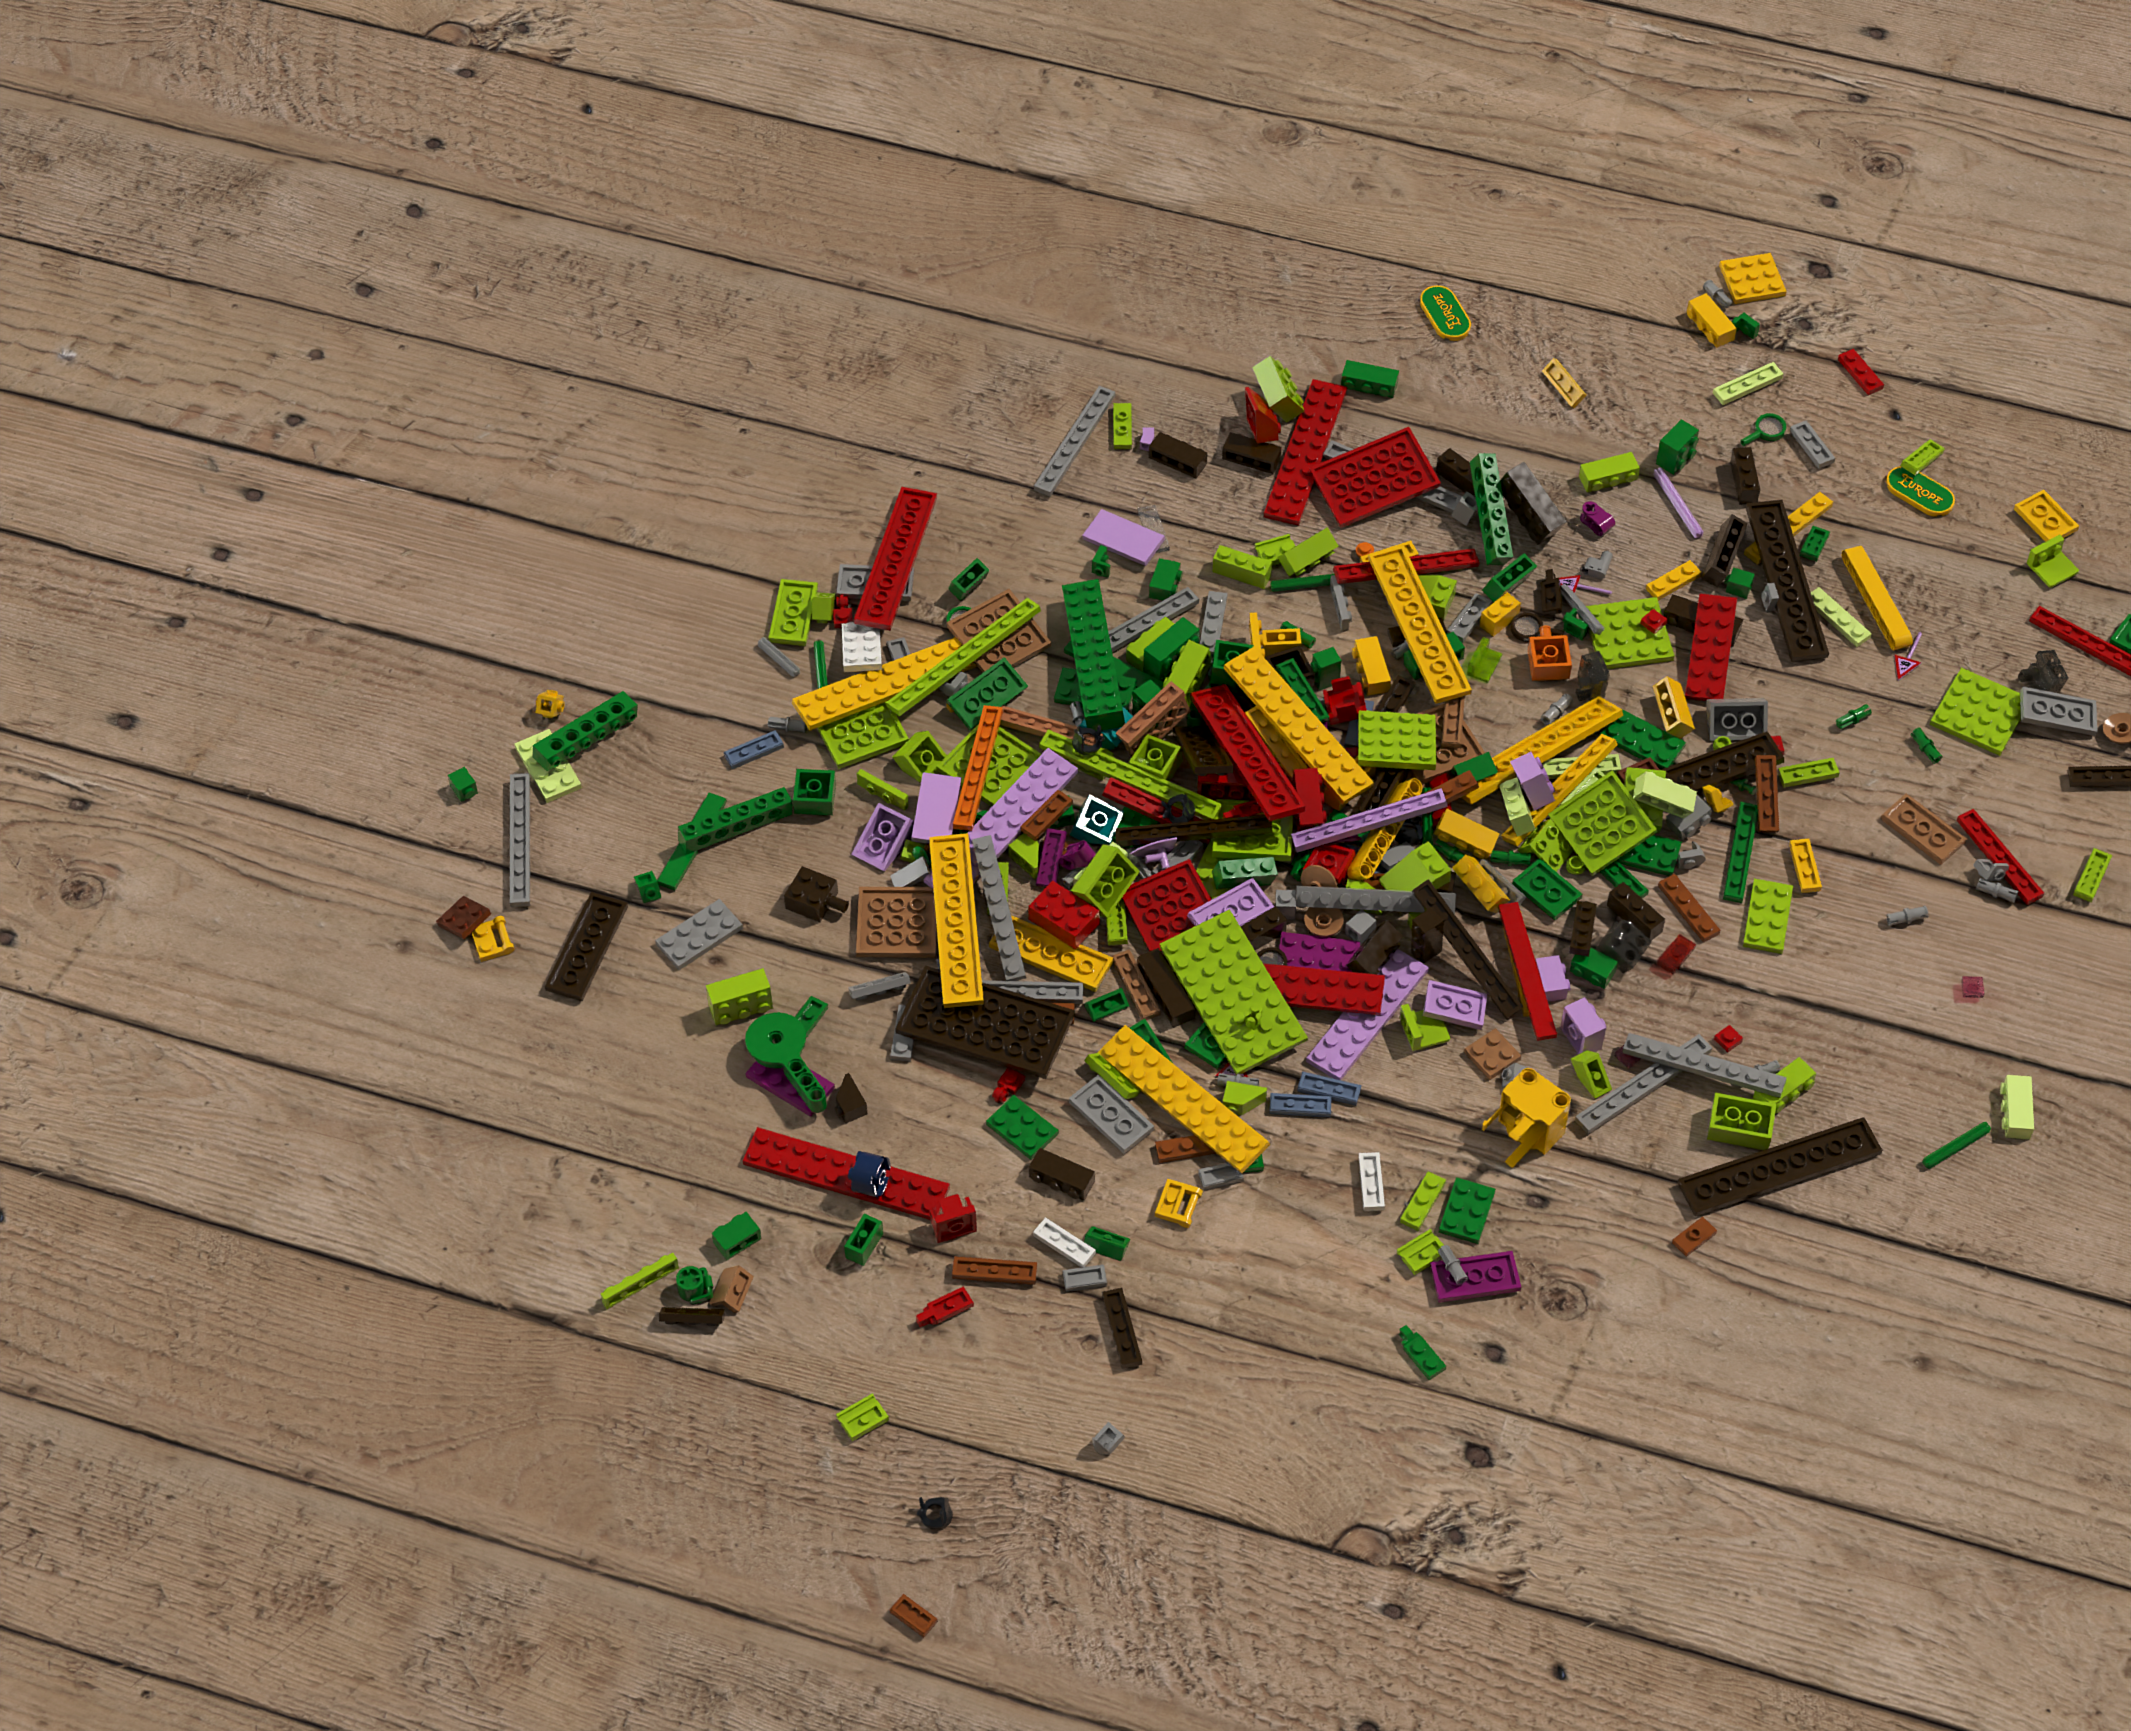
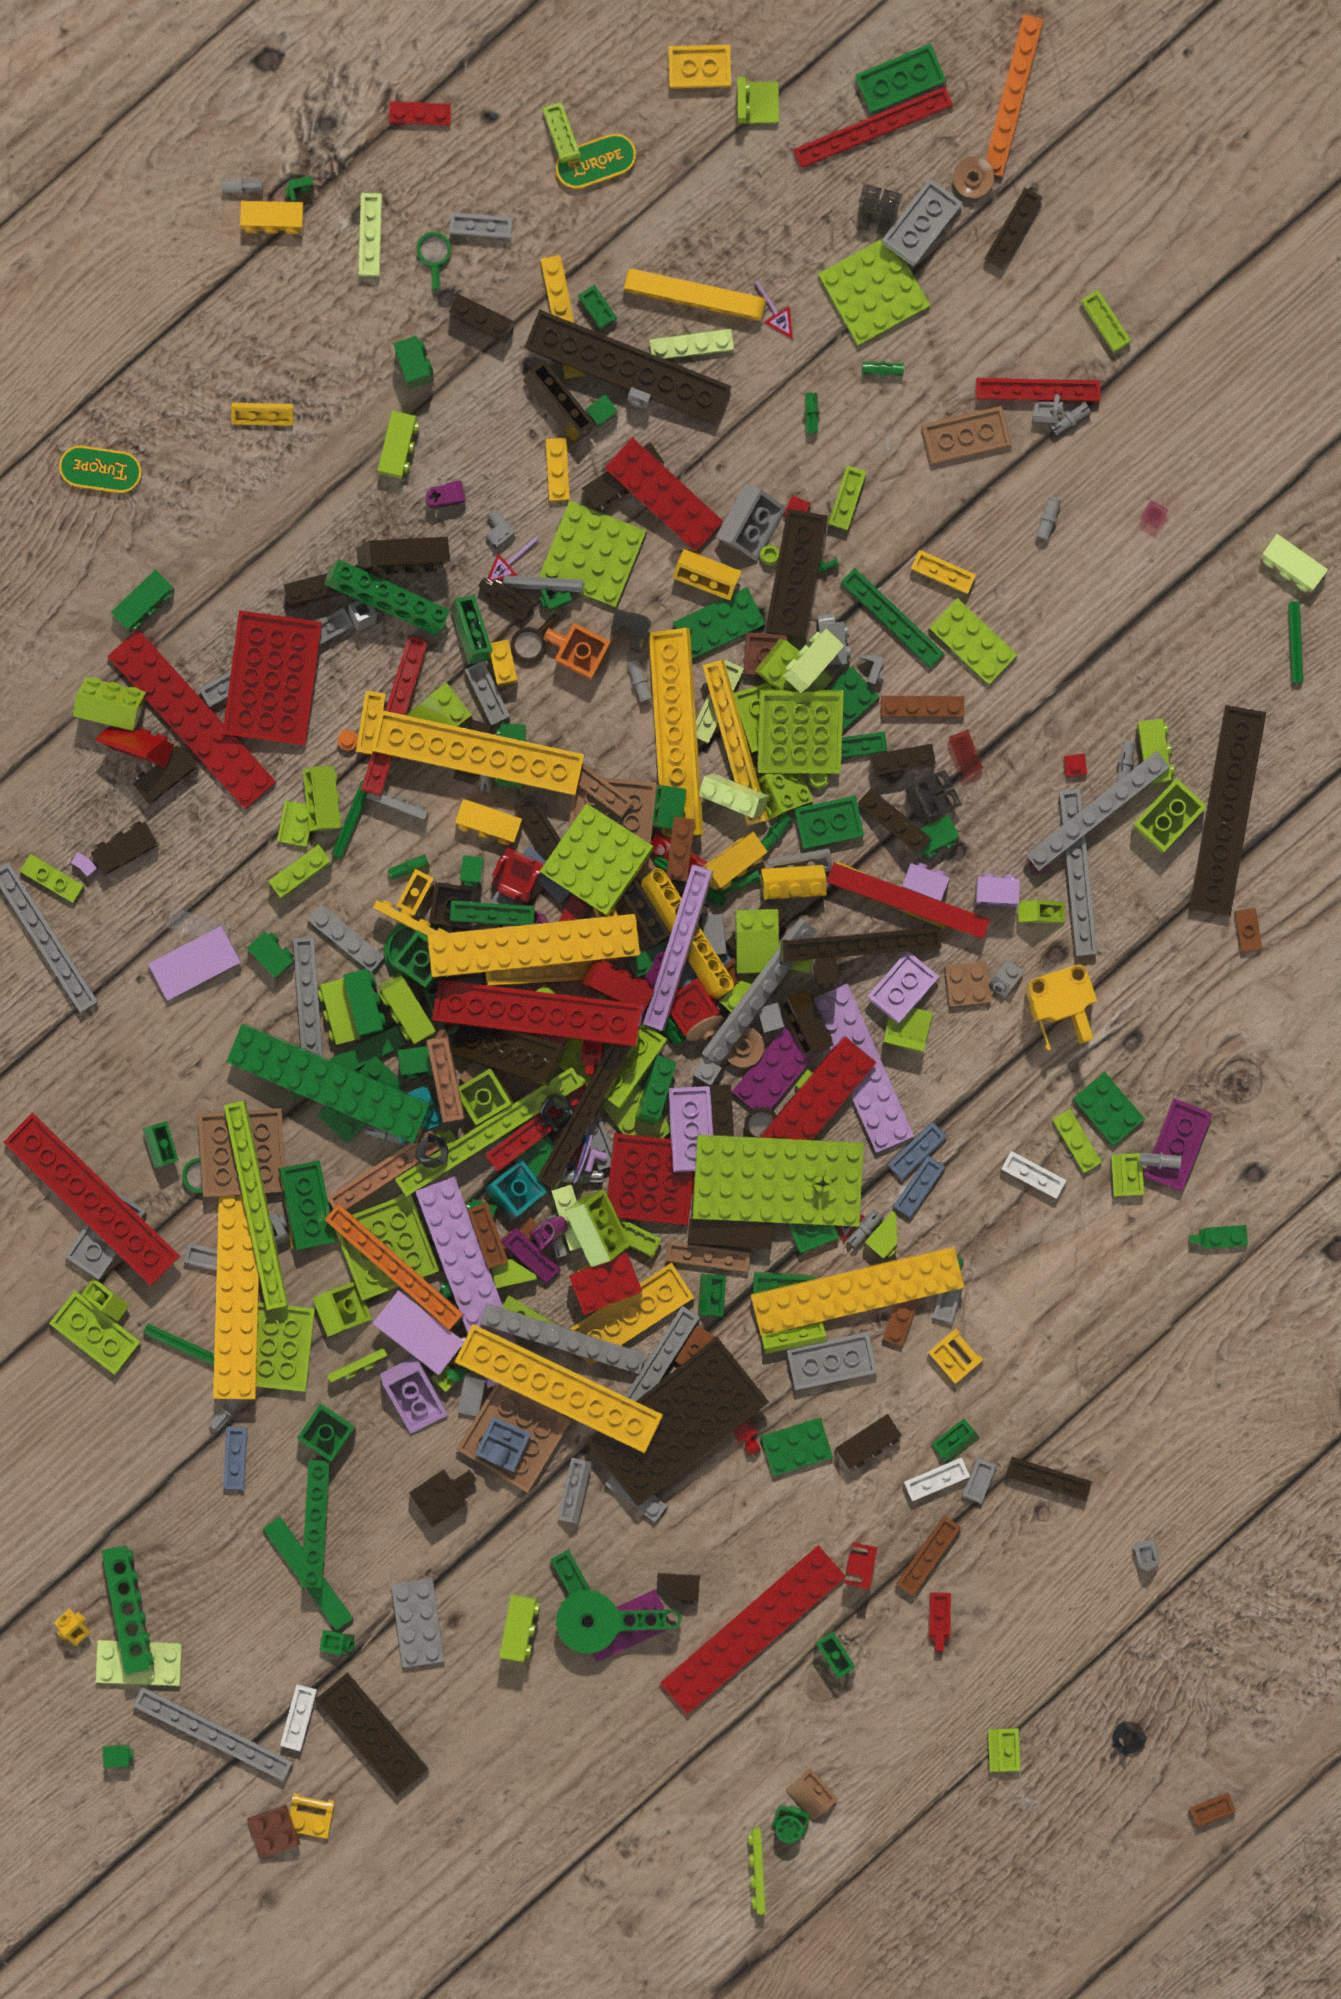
camera: 55 degrees left, 30 degrees up
dark brown plate [659,1307,725,1326] -> none
green brick [712,1212,761,1260] -> none
light grey axle [758,637,800,677] -> none
red plate [833,595,853,629] -> none
white plate [842,622,882,672] -> none
dark blue brick [848,1151,891,1197] -> none
green bracket [1091,545,1111,578] -> none
clear neon green panel [1467,637,1503,683] -> none
lavender brick [1510,752,1555,811] -> none
red plate [1640,609,1668,634] -> none
lavender axle [1653,468,1703,539] -> none
yellow bracket [1702,785,1733,813] -> none
yellow plate [1719,253,1787,304] -> none
dark orange plate [1755,755,1779,833] -> none
none -> white plate [280,1684,317,1751]
none -> sand blue plate [475,1416,531,1472]

